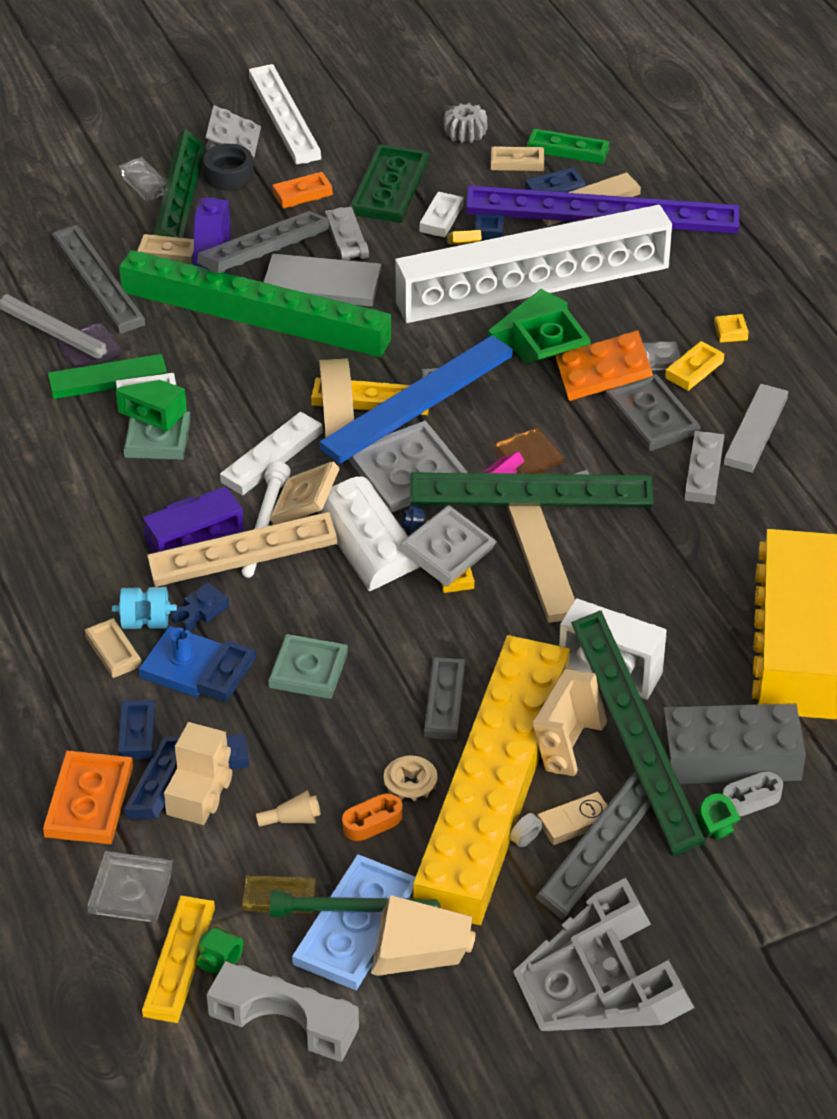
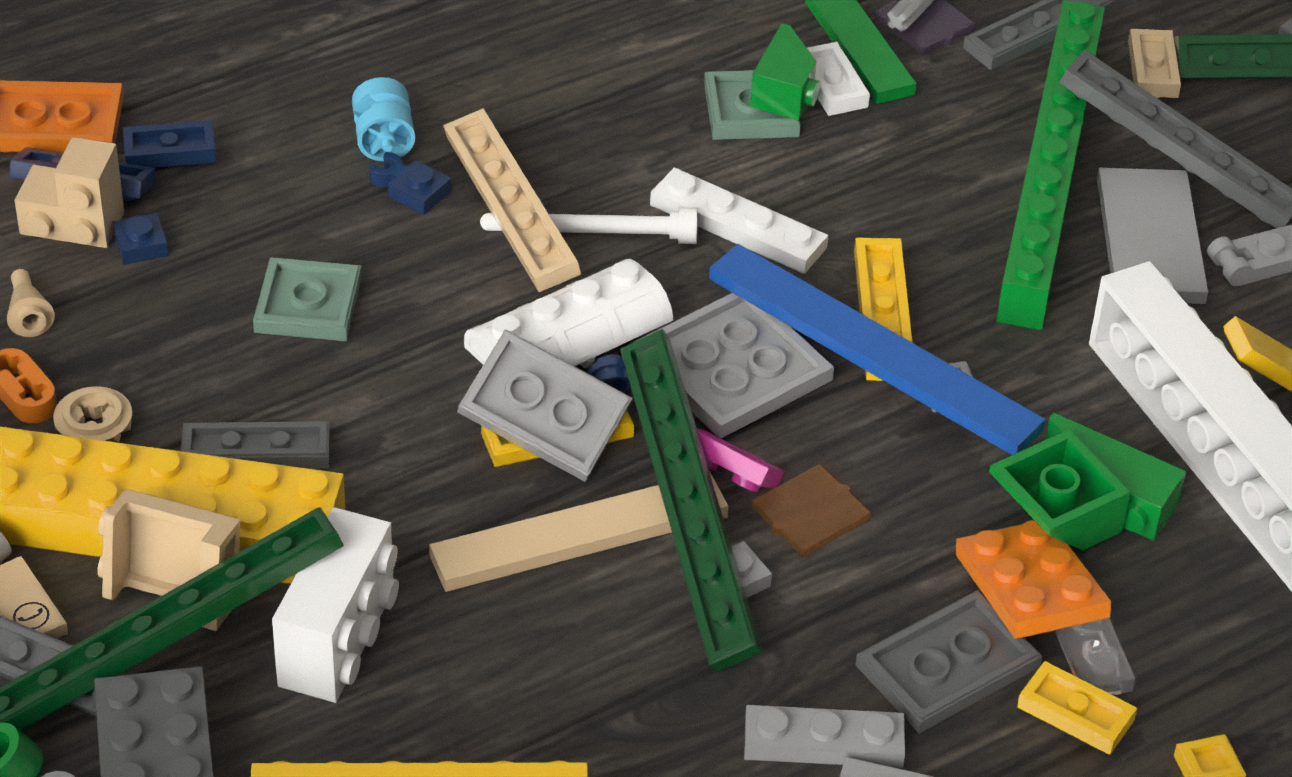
camera: 80 degrees right, 0 degrees up
tan tile [85,618,142,678] -> none
blue tile [139,626,224,698] -> none
dark purple piece [143,486,244,553] -> none
dark purple slope [193,198,231,273] -> none
dark blue plate [197,640,256,702] -> none
tan tile [270,461,339,525] -> none
tan slope [319,358,354,438] -> none

